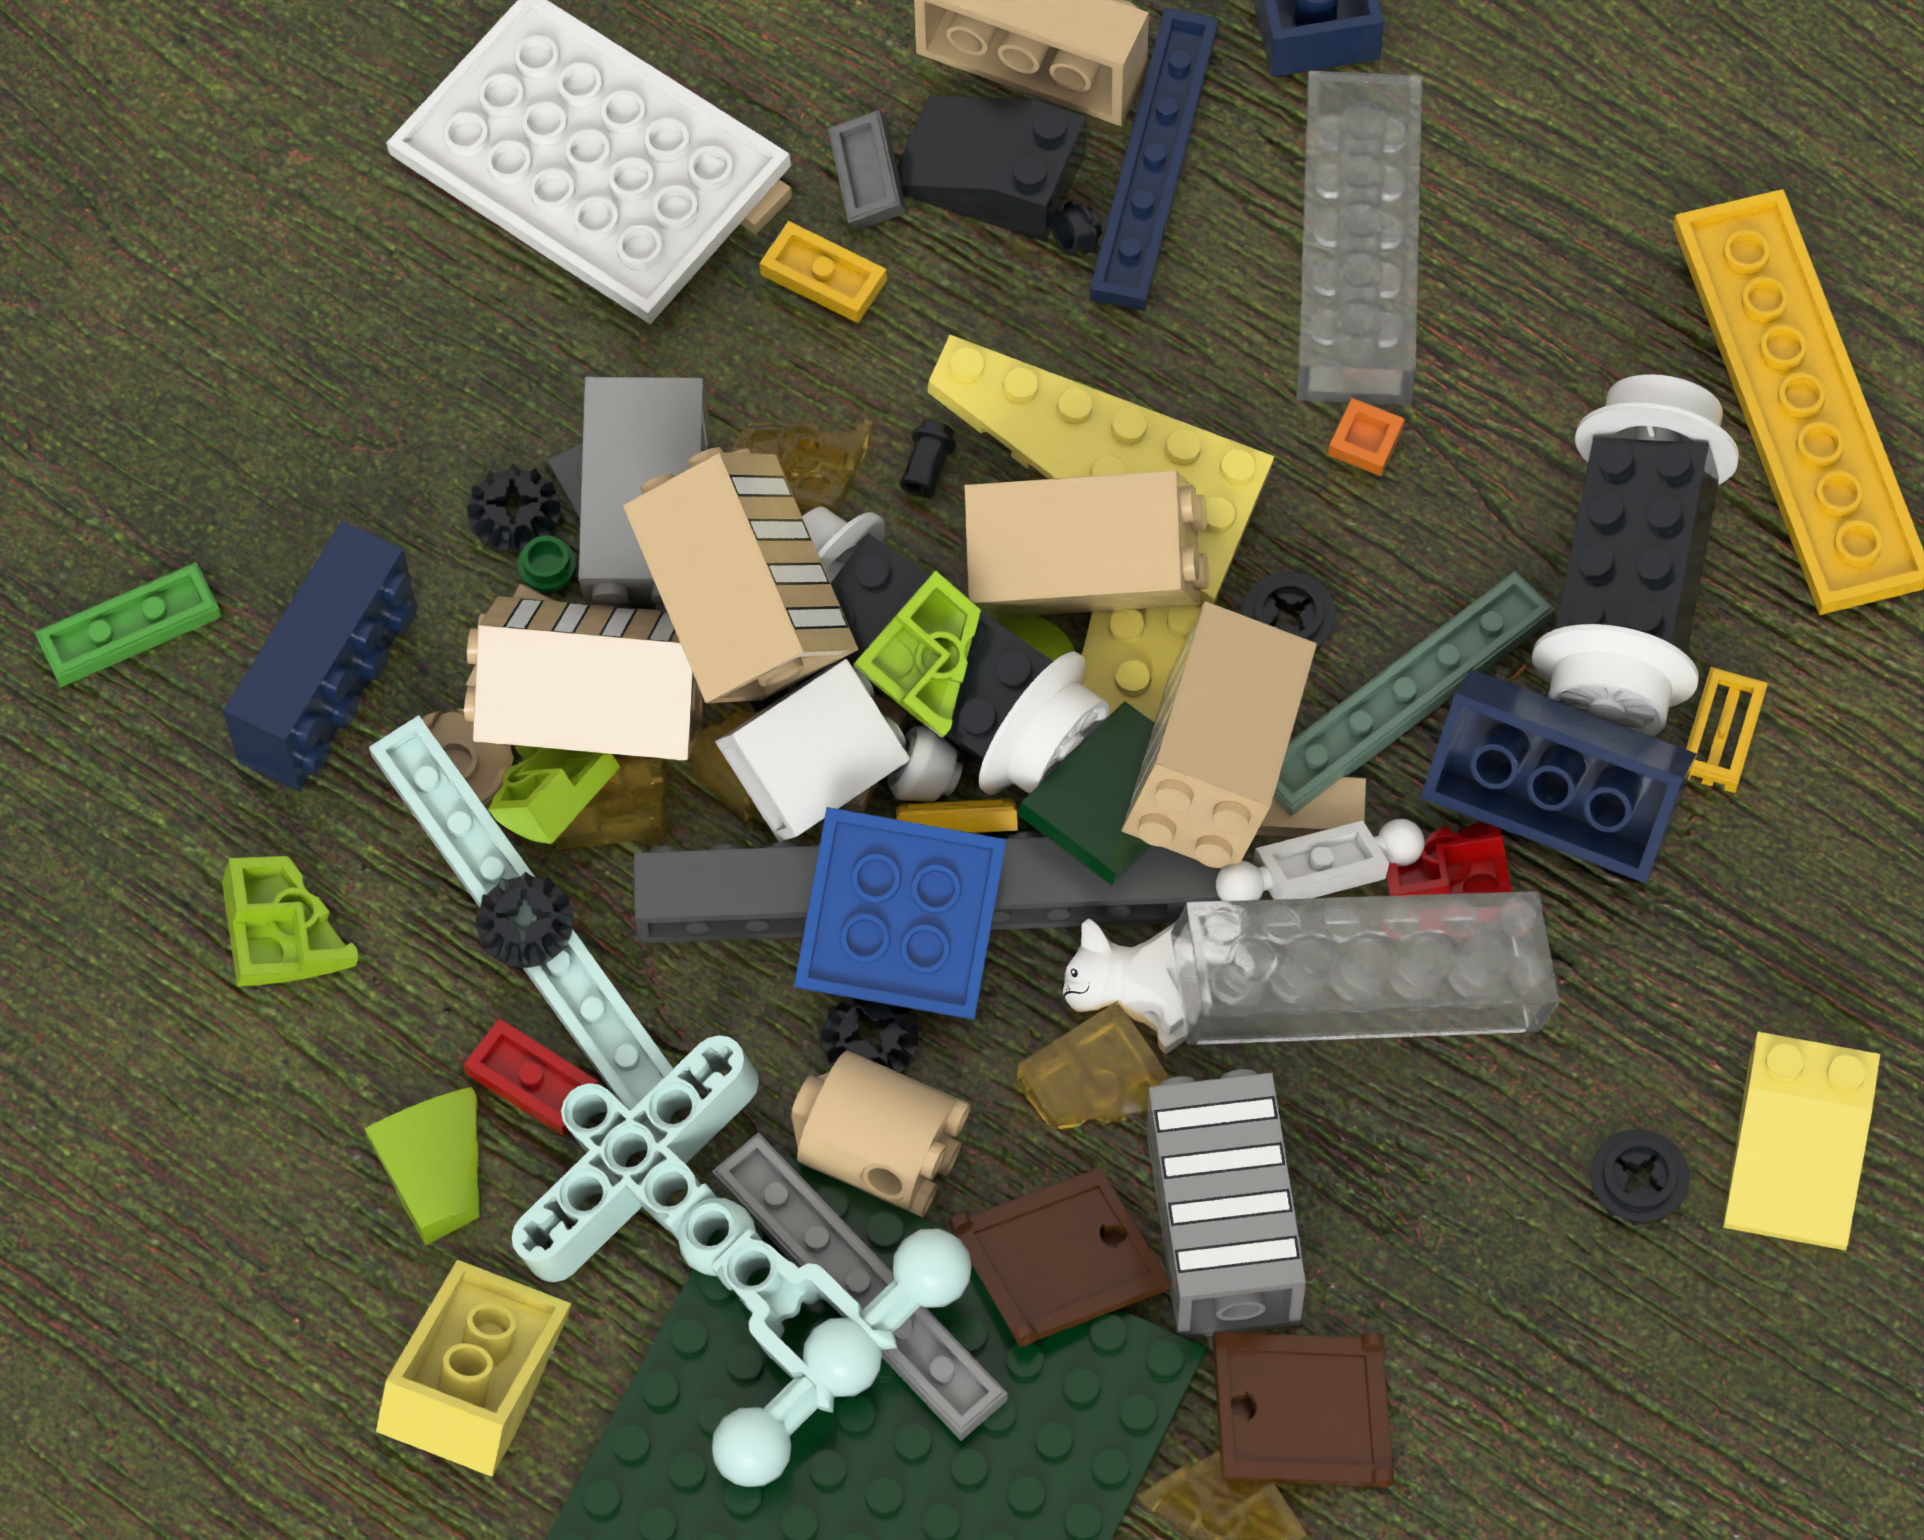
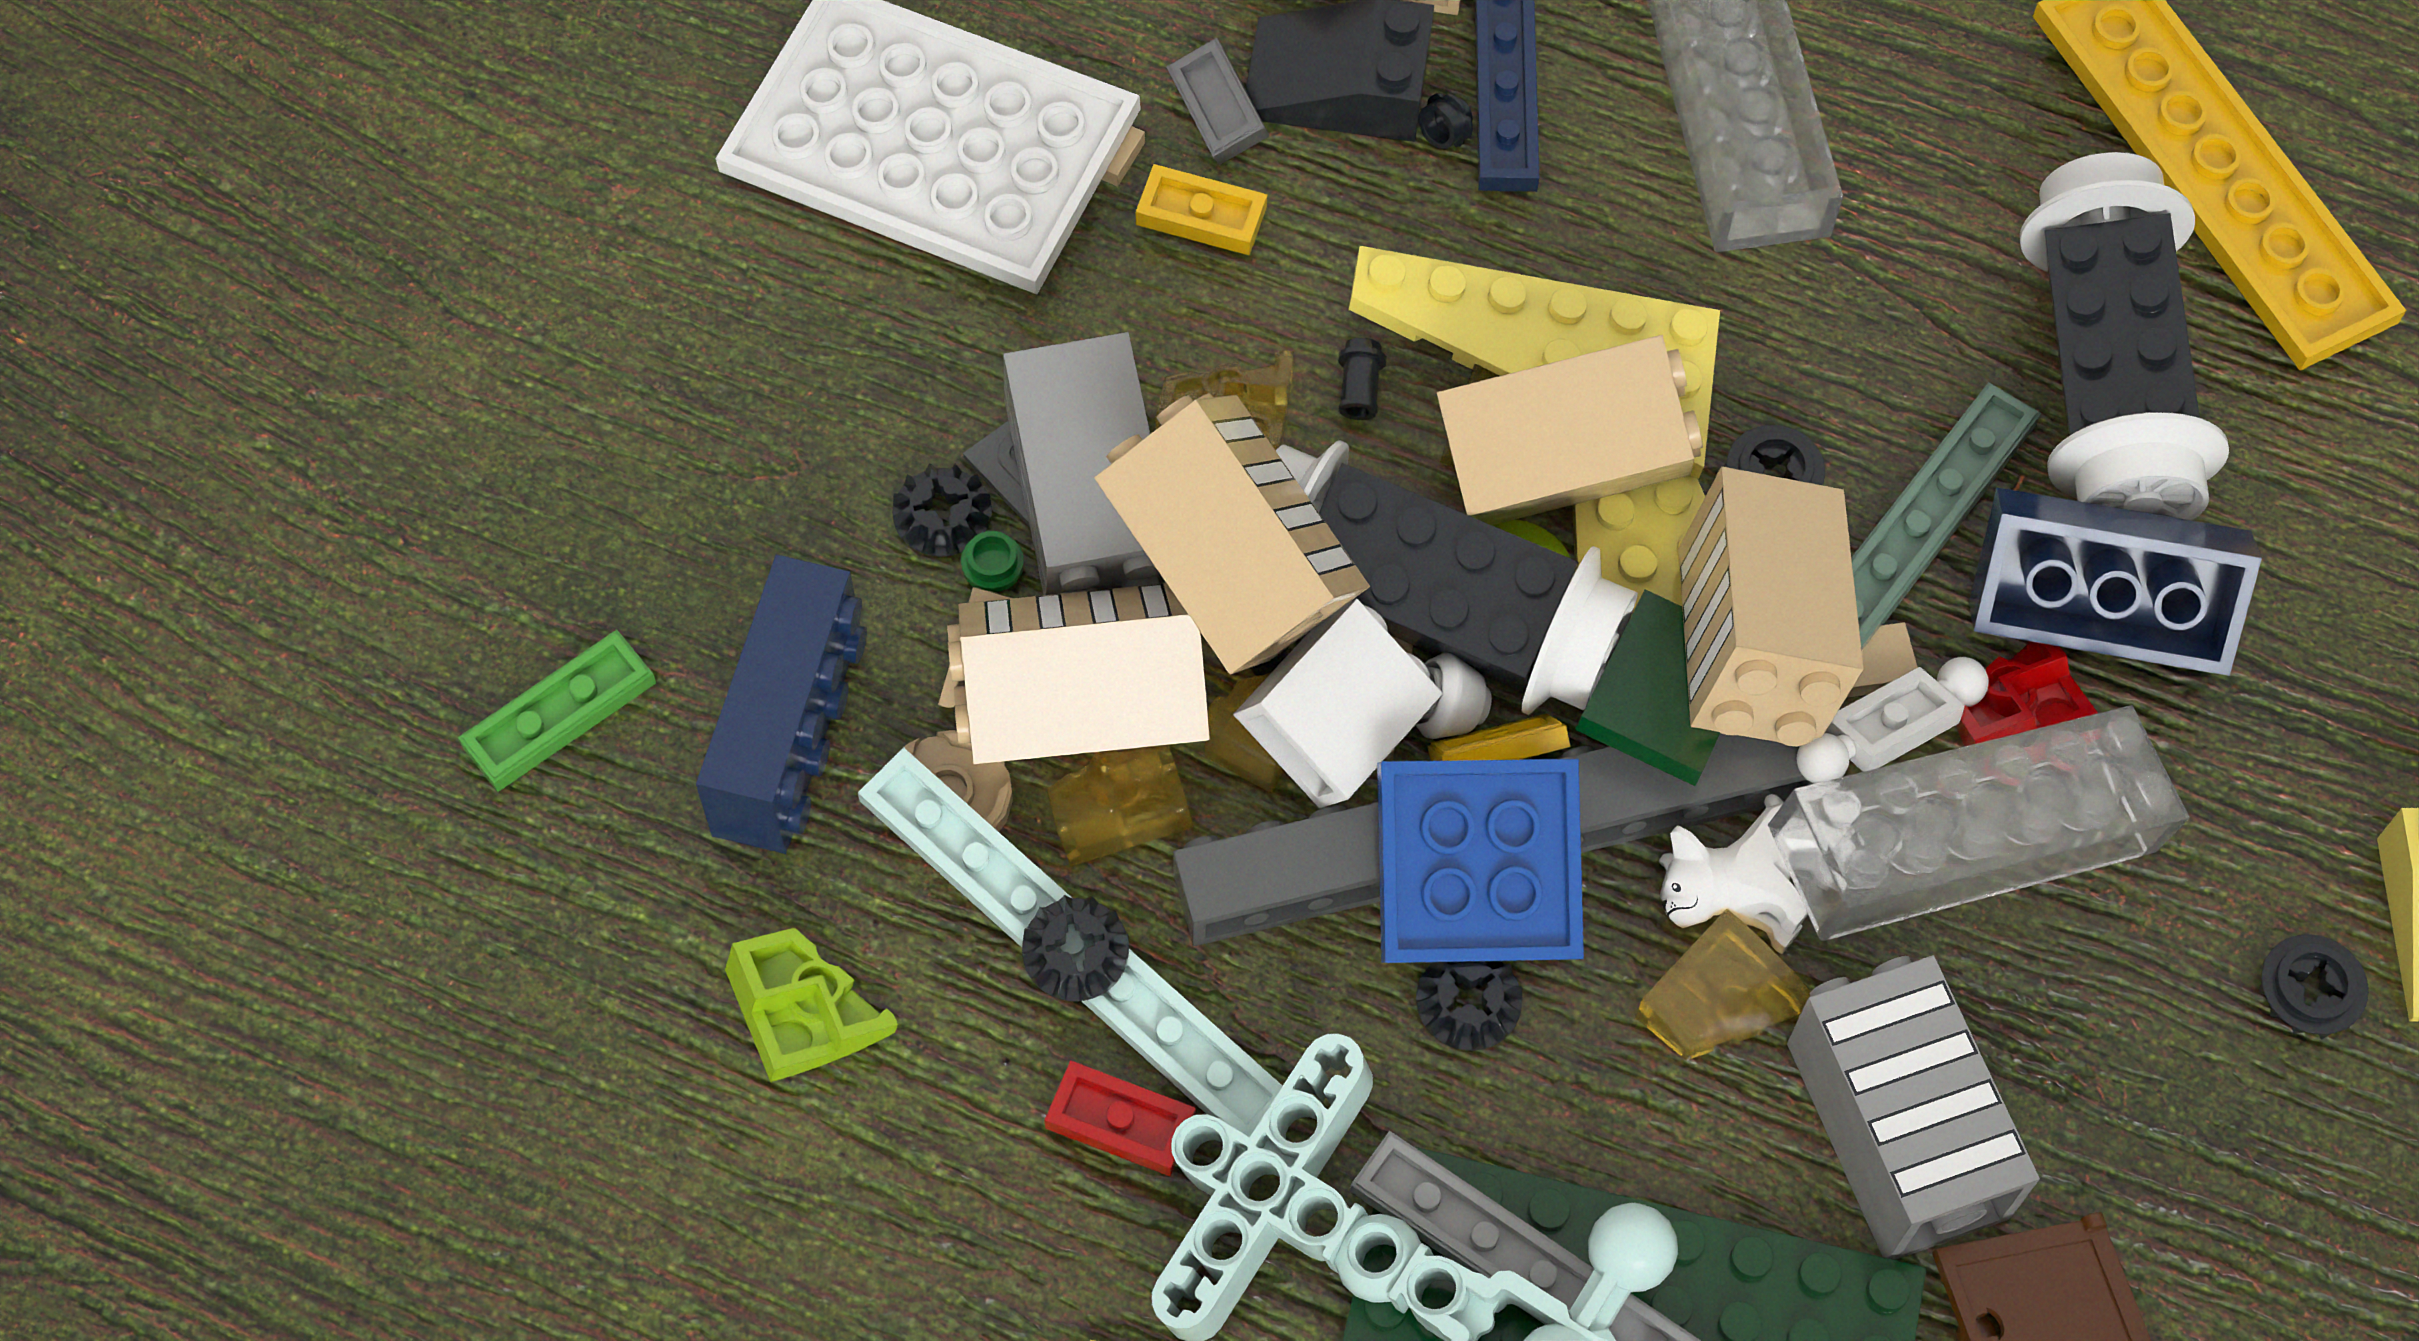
camera: 15 degrees left, 0 degrees up
lime slope [364,1087,480,1246] -> none
lime slope [489,745,620,844] -> none
tan cylinder [791,1050,971,1218] -> none
lime slope [853,570,981,738] -> none
reddish brown container [948,1167,1171,1347] -> none
orange plate [1328,398,1405,476] -> none
yellow tile [1686,667,1768,793] -> none

